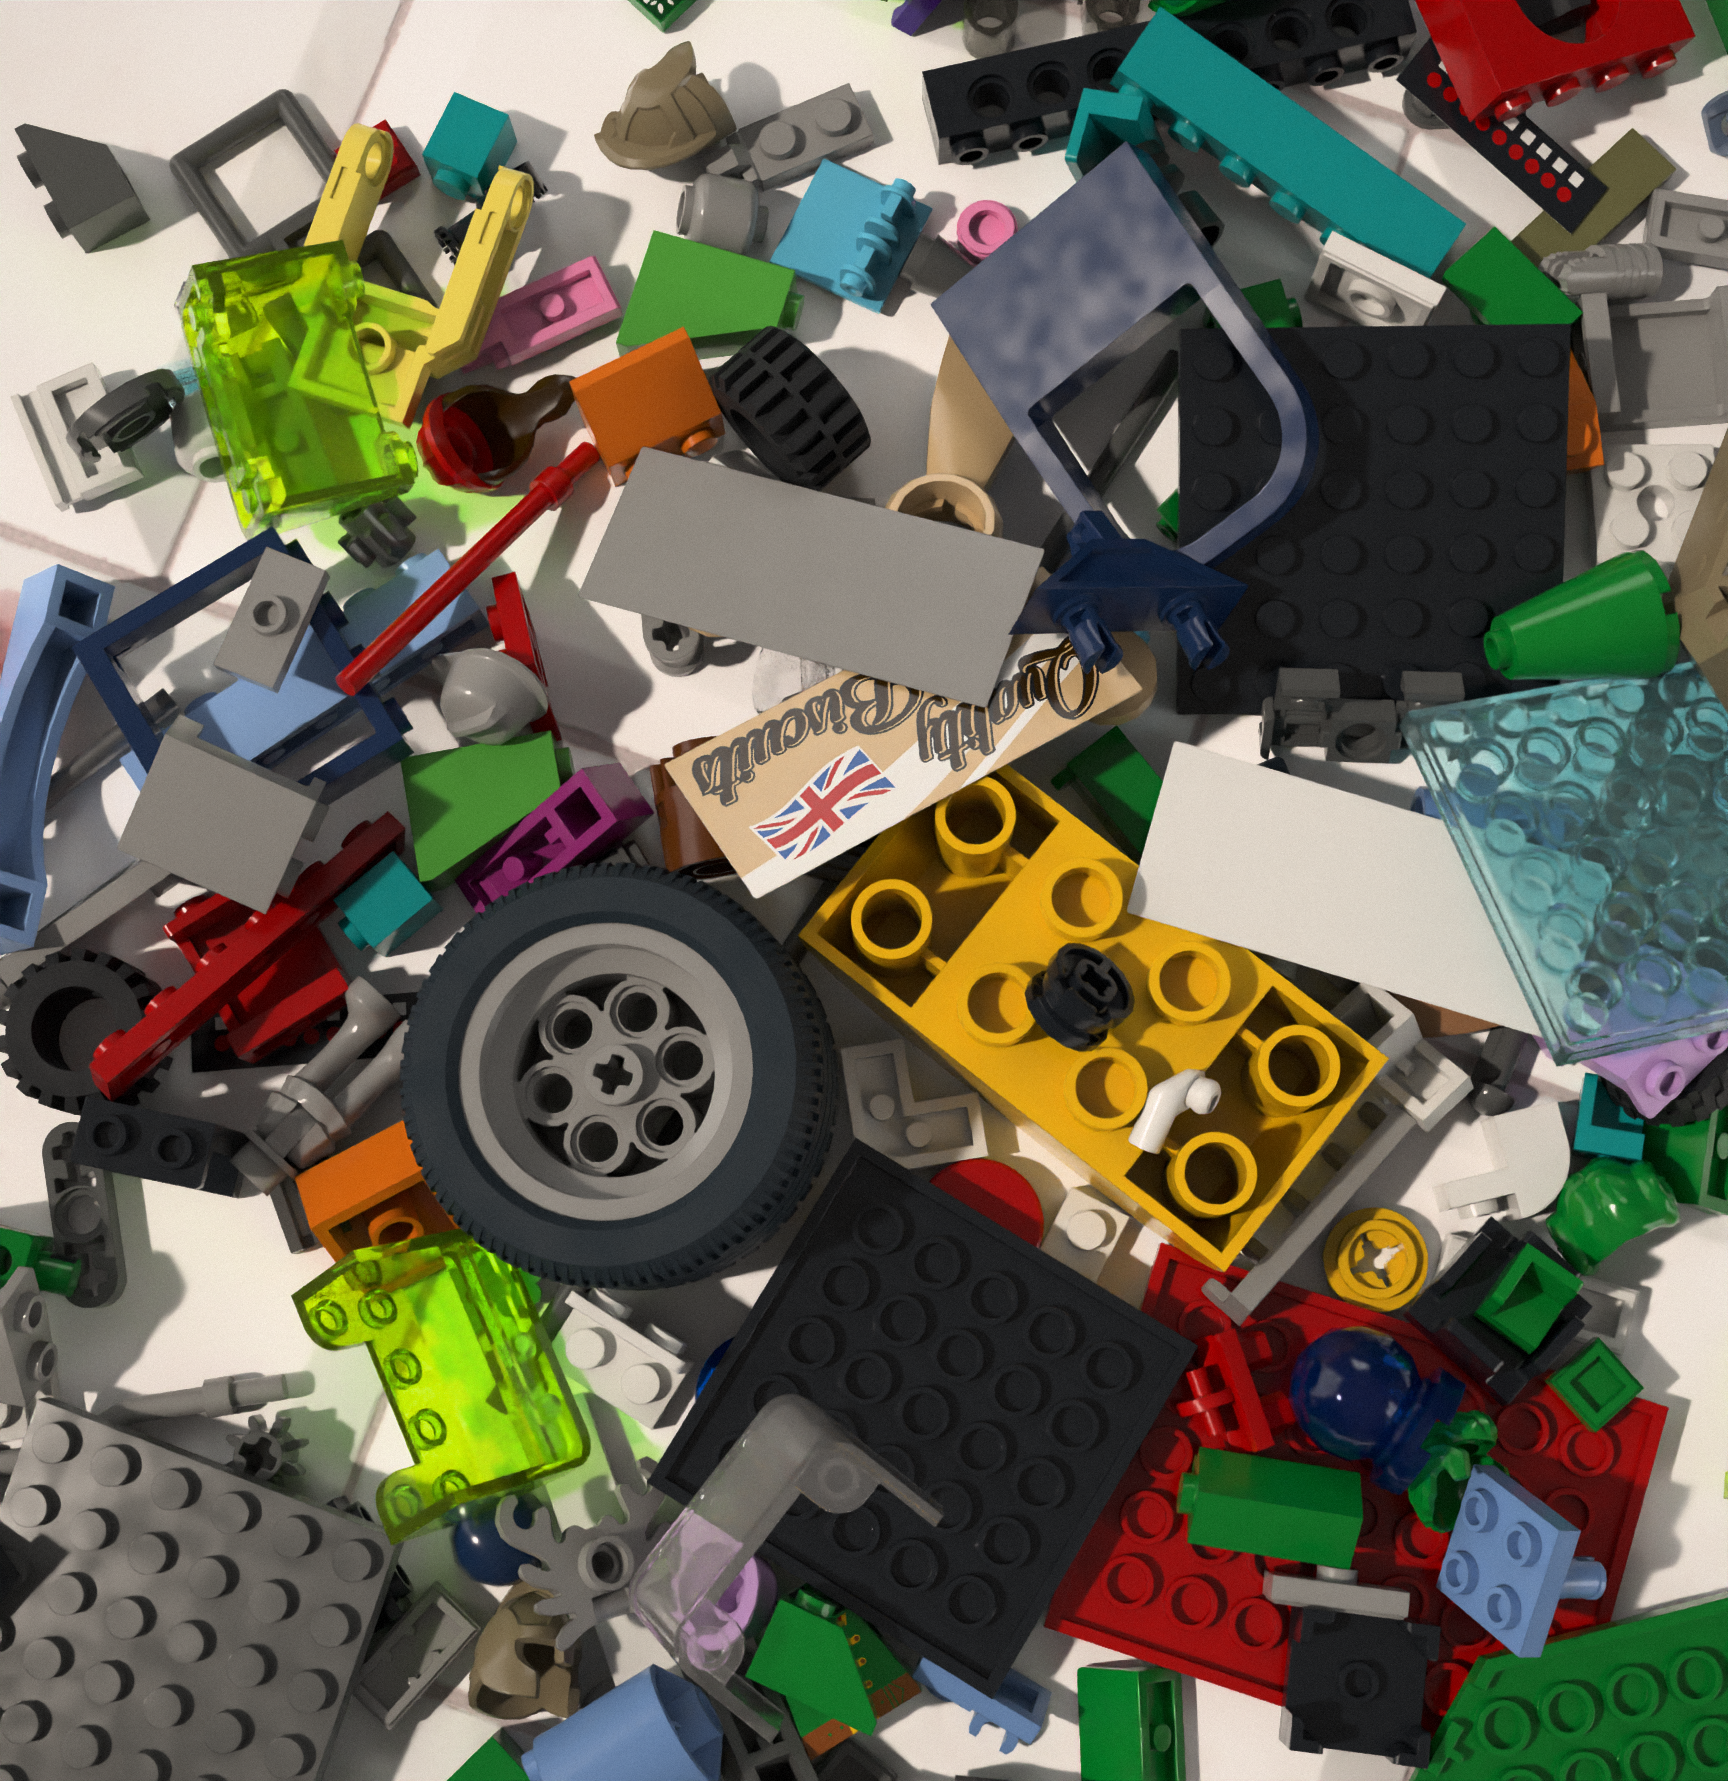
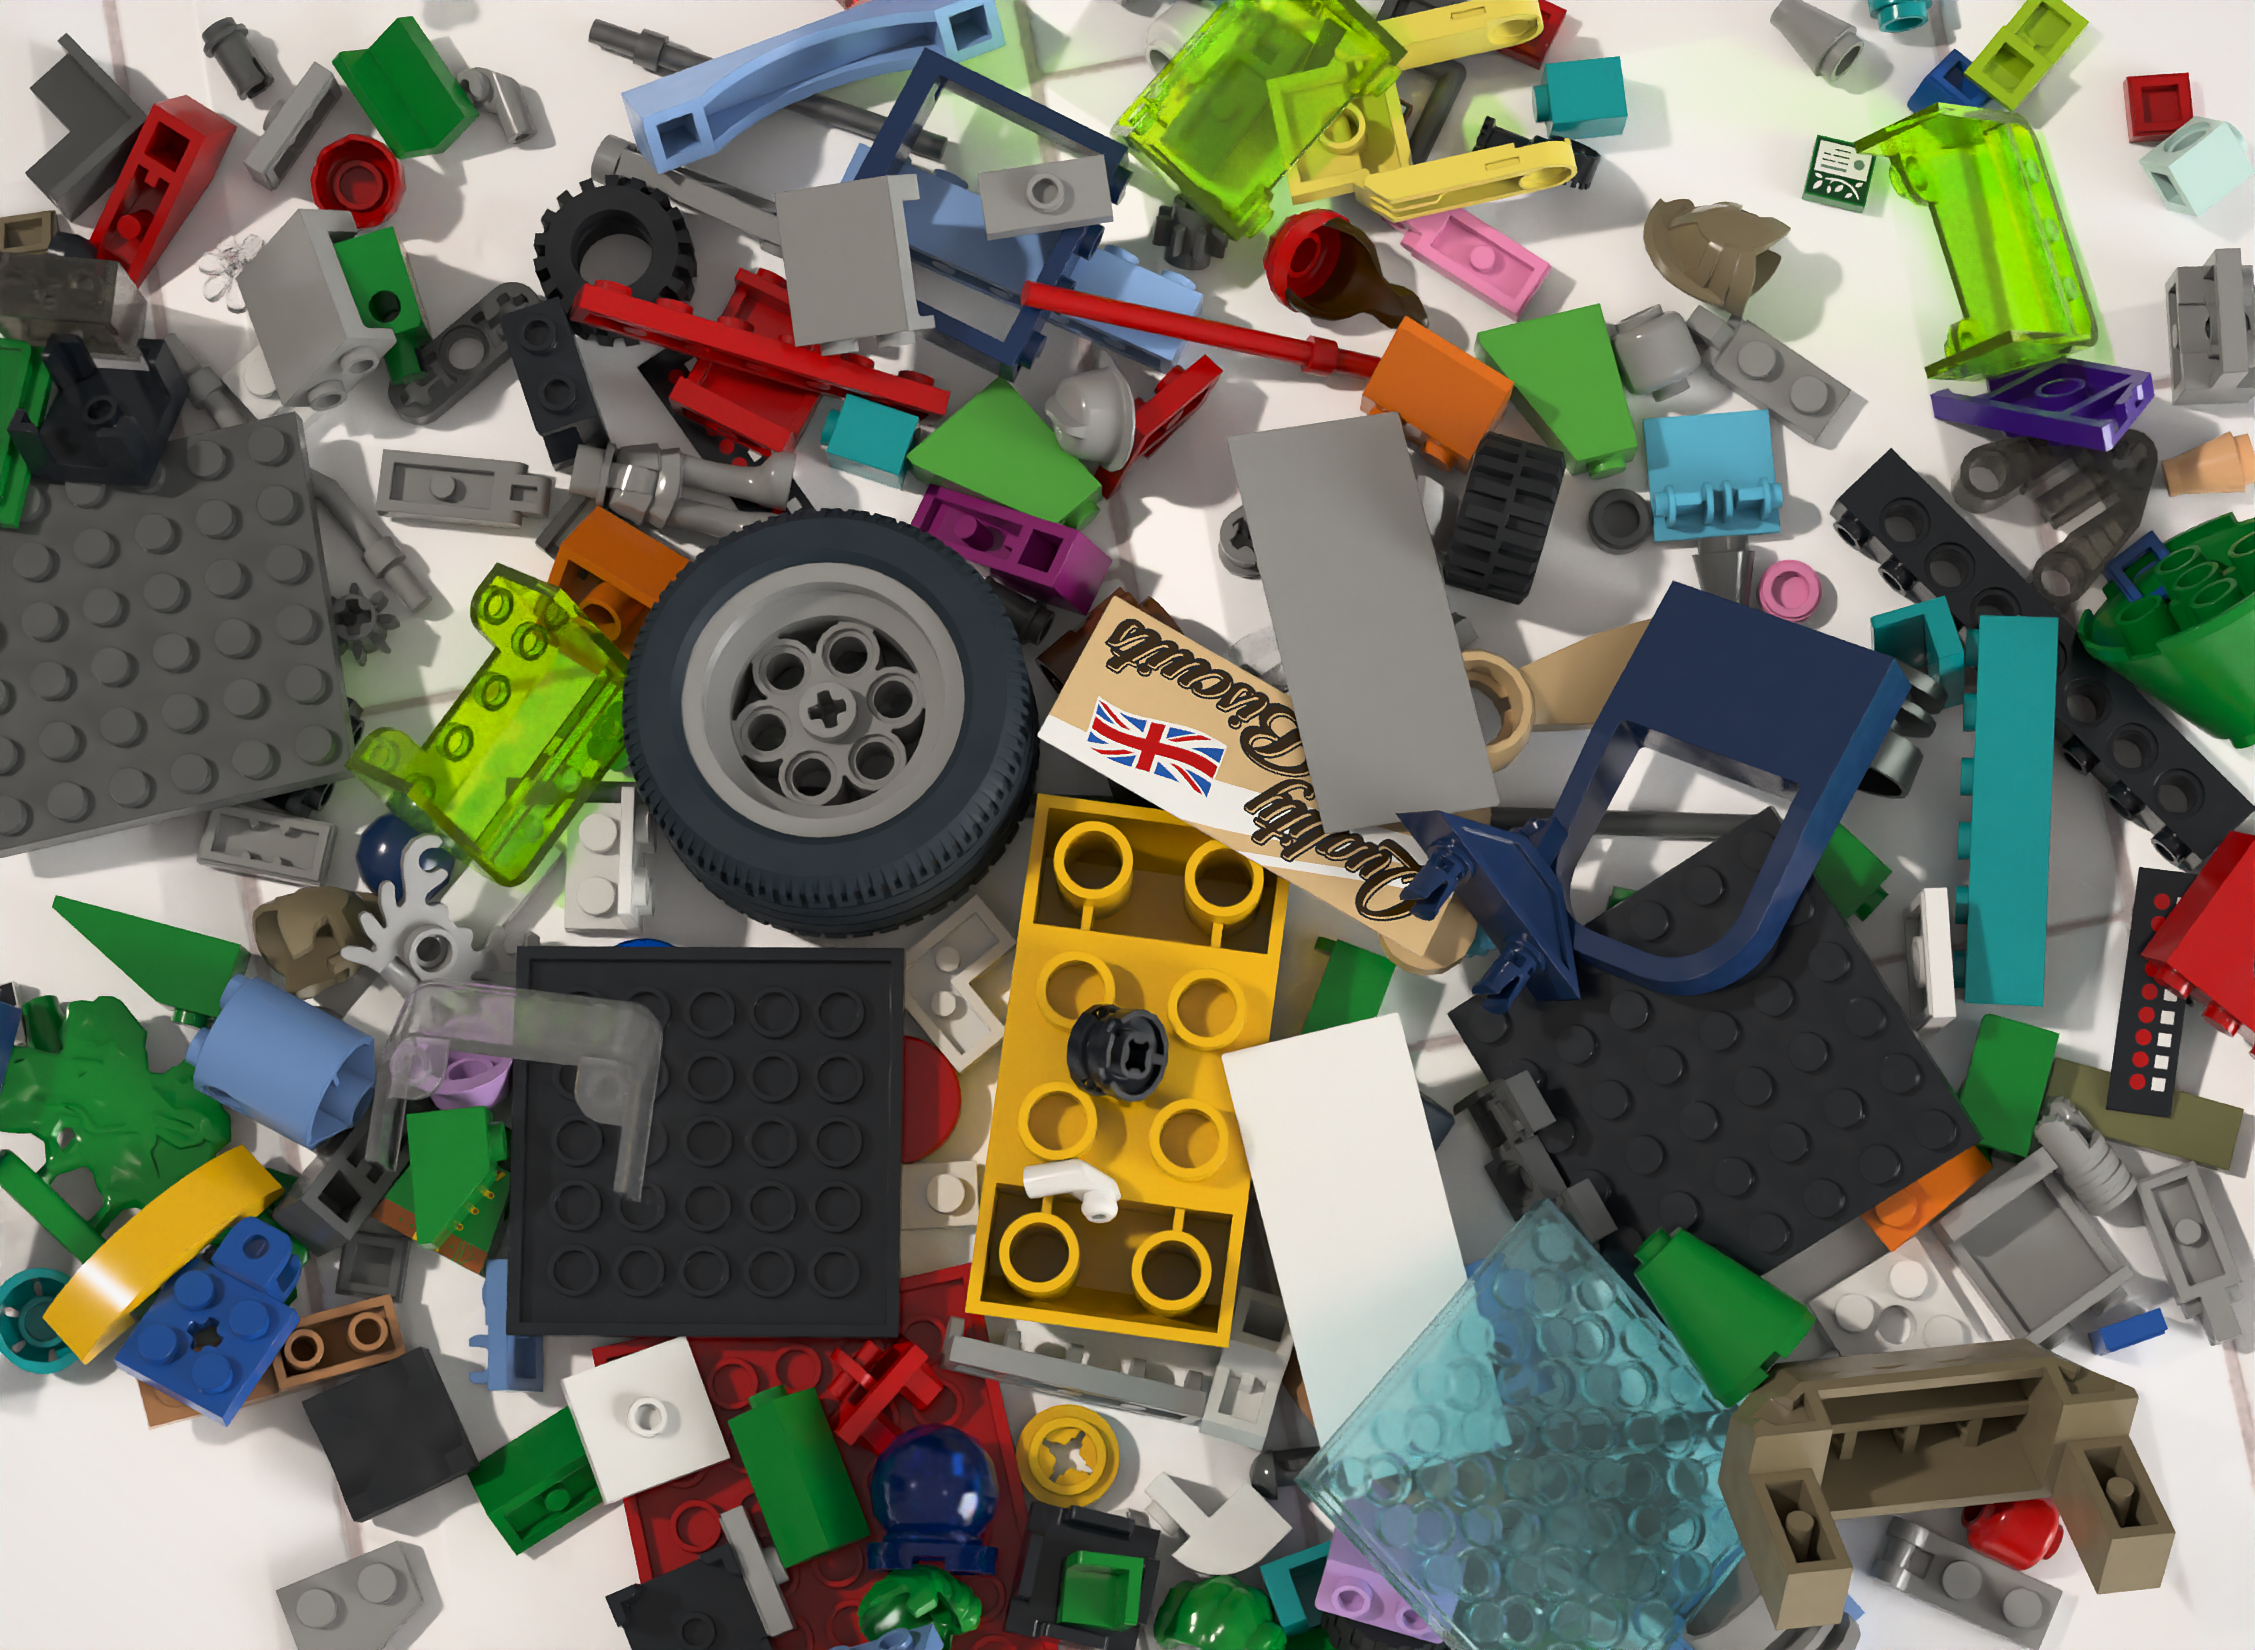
camera: 55 degrees right, 0 degrees up
none -> light grey hinge [375,449,552,529]
none -> white plate [560,1337,730,1505]
none -> dark grey tile [1587,488,1652,555]

